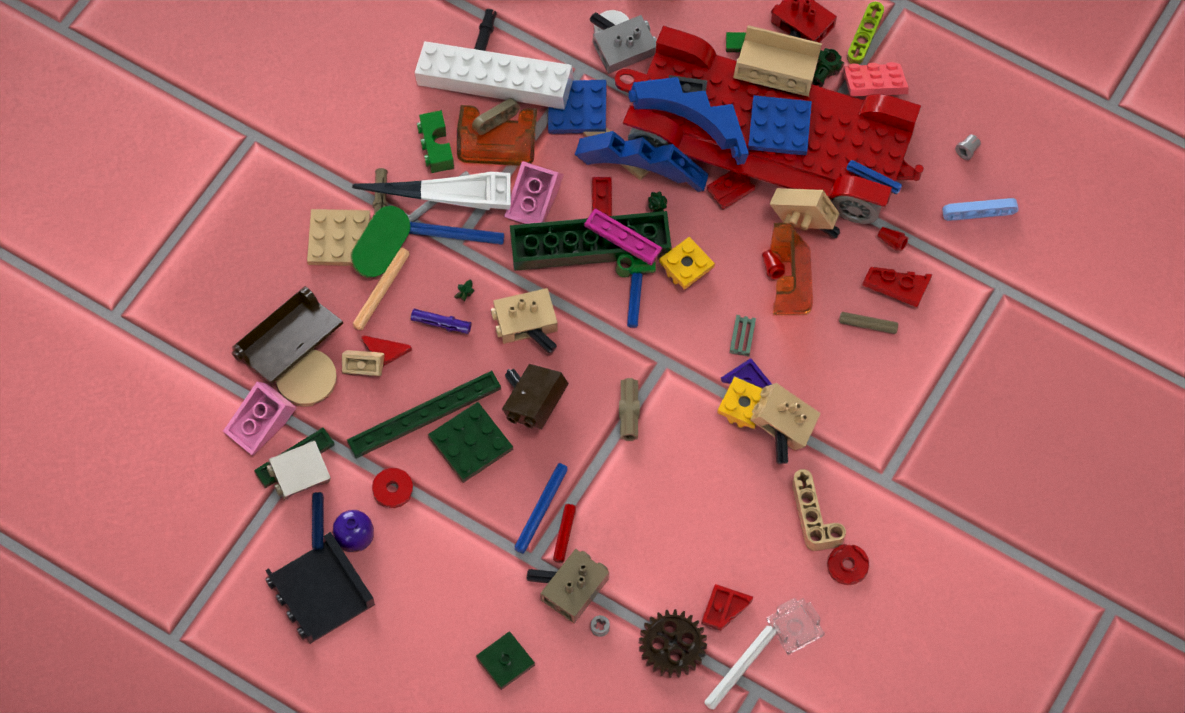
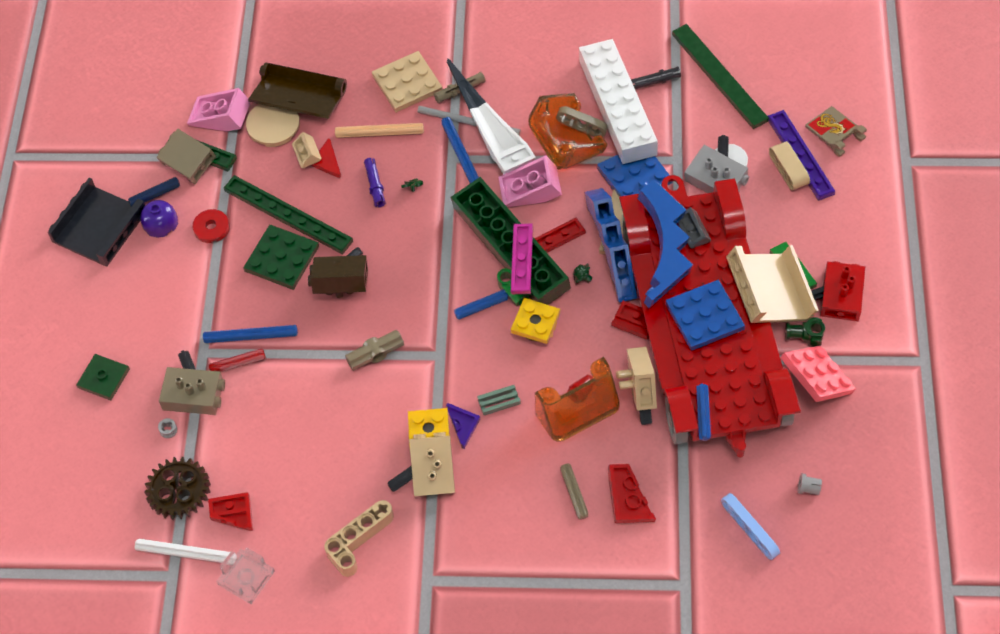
camera: 65 degrees right, 5 degrees down
green tile [351,206,410,278] -> none
green arch [417,110,454,173] -> none
tan piece [491,288,558,353] -> none
red tile [827,544,869,585] -> none
lime beam [847,1,884,64] -> none
red cone [878,227,908,251] -> none

